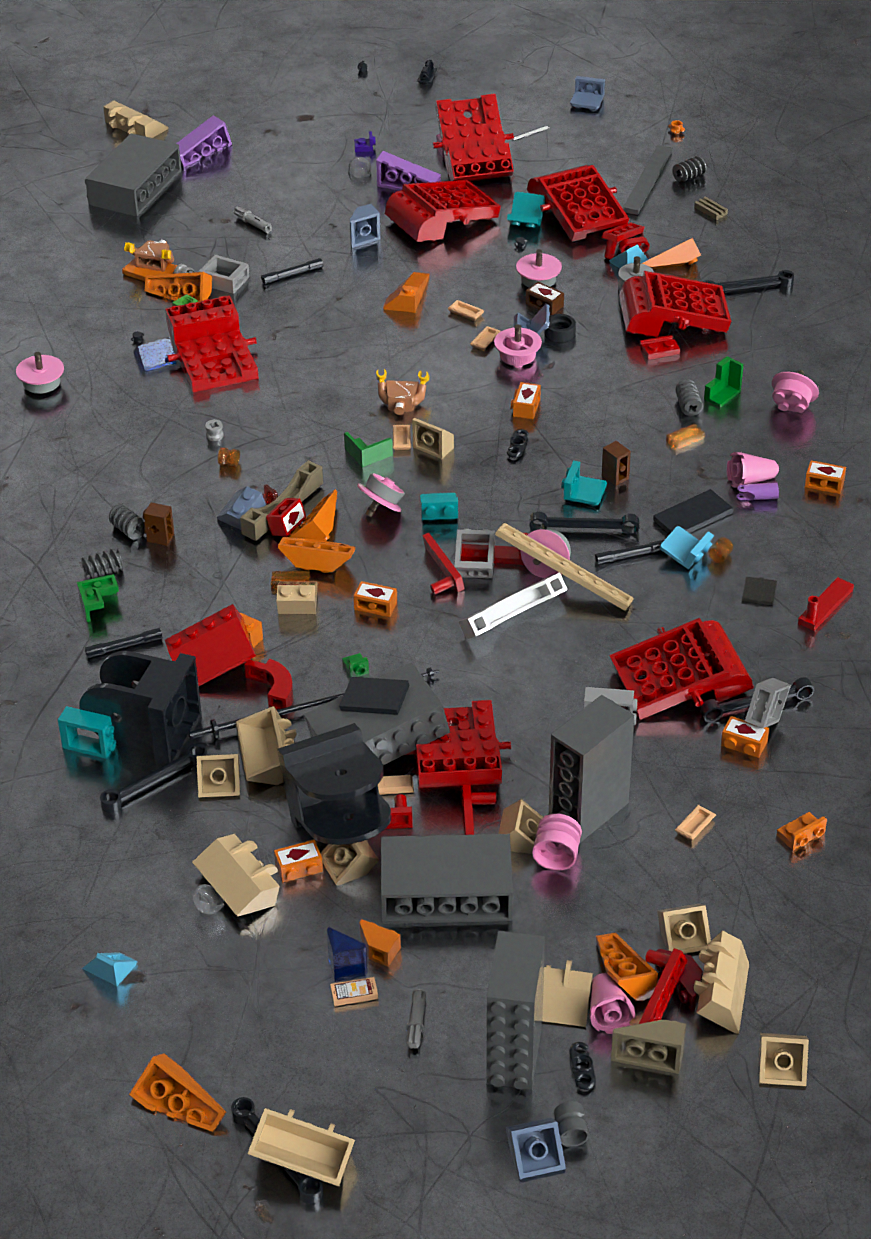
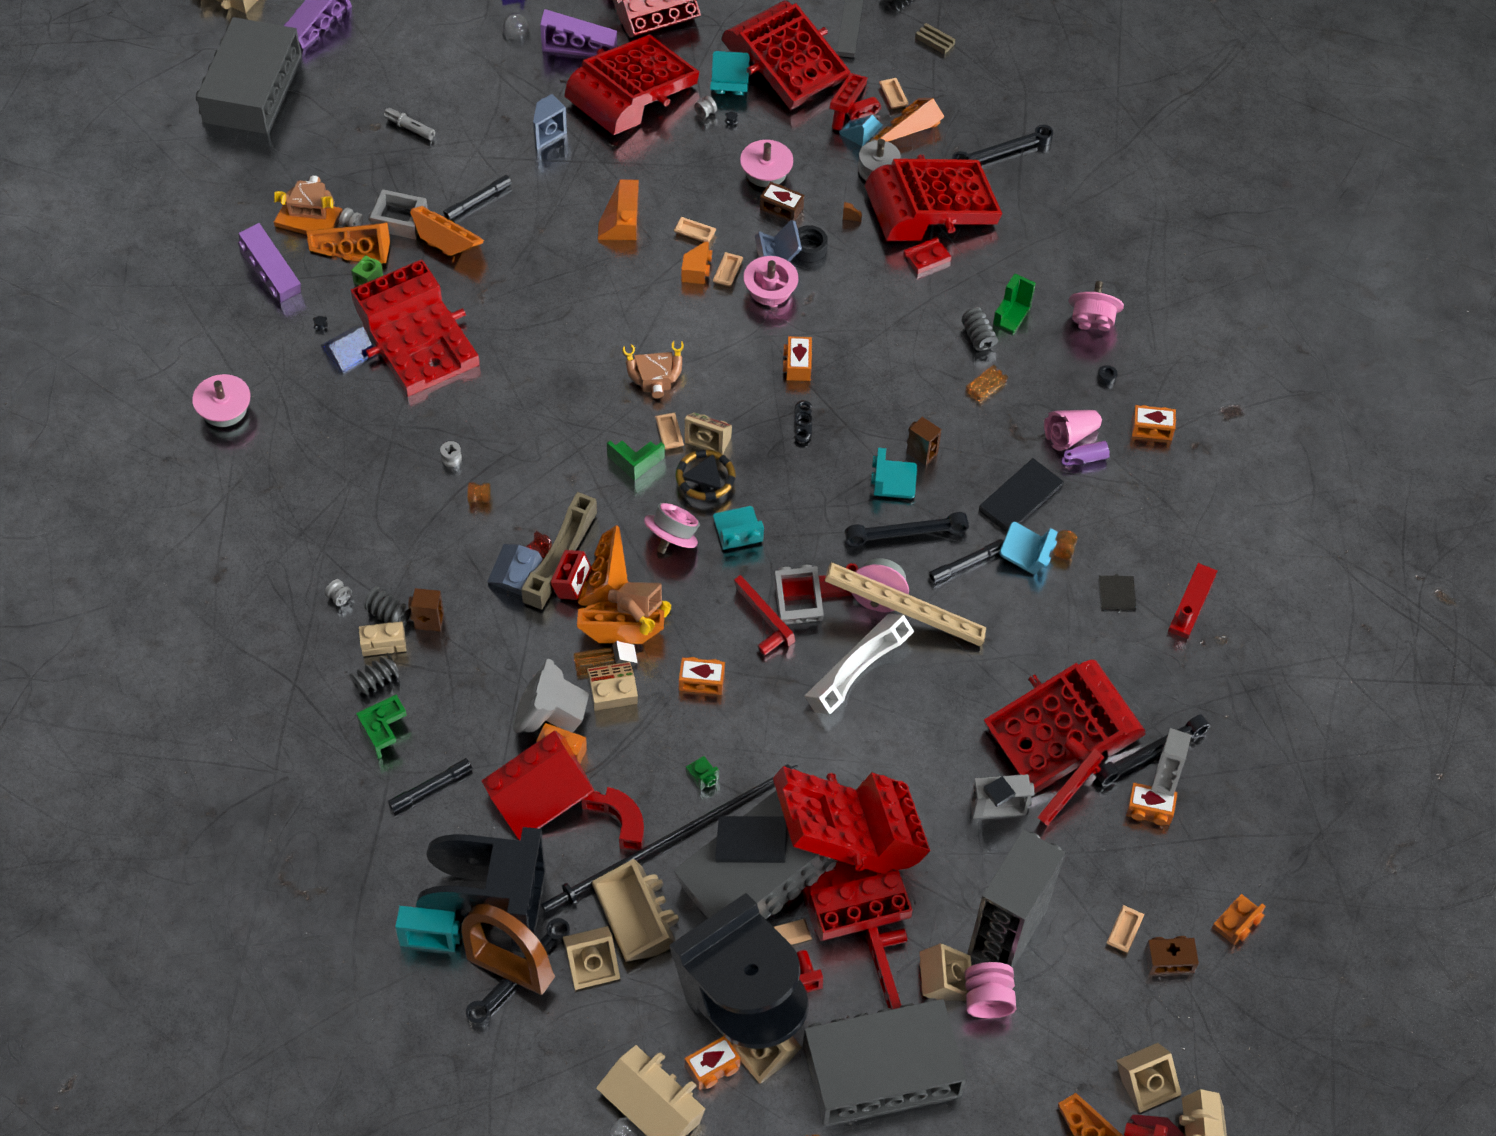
camera: 15 degrees left, 15 degrees up
none -> medium lavender wedge [237,223,301,303]
none -> light grey wheel [324,579,352,606]
none -> tan brick [359,621,406,656]
none -> orange wedge [410,206,484,256]
none -> dark orange window [462,904,555,995]
none -> light grey piece [512,659,589,733]
none -> nougat torso [608,582,671,635]
none -> white tile [612,641,637,667]
none -> piece [675,449,736,500]
none -> orange slope [681,242,712,284]
none -> light grey wheel [694,96,717,119]
none -> red piece [773,766,930,875]
none -> dark orange tile [843,202,862,222]
none -> light nougat tile [879,78,909,110]
none -> black tile [983,776,1016,807]
none -> red piece [1037,737,1105,826]
none -> black tile [1097,365,1118,385]
none -> reddish brown brick [1145,936,1199,975]

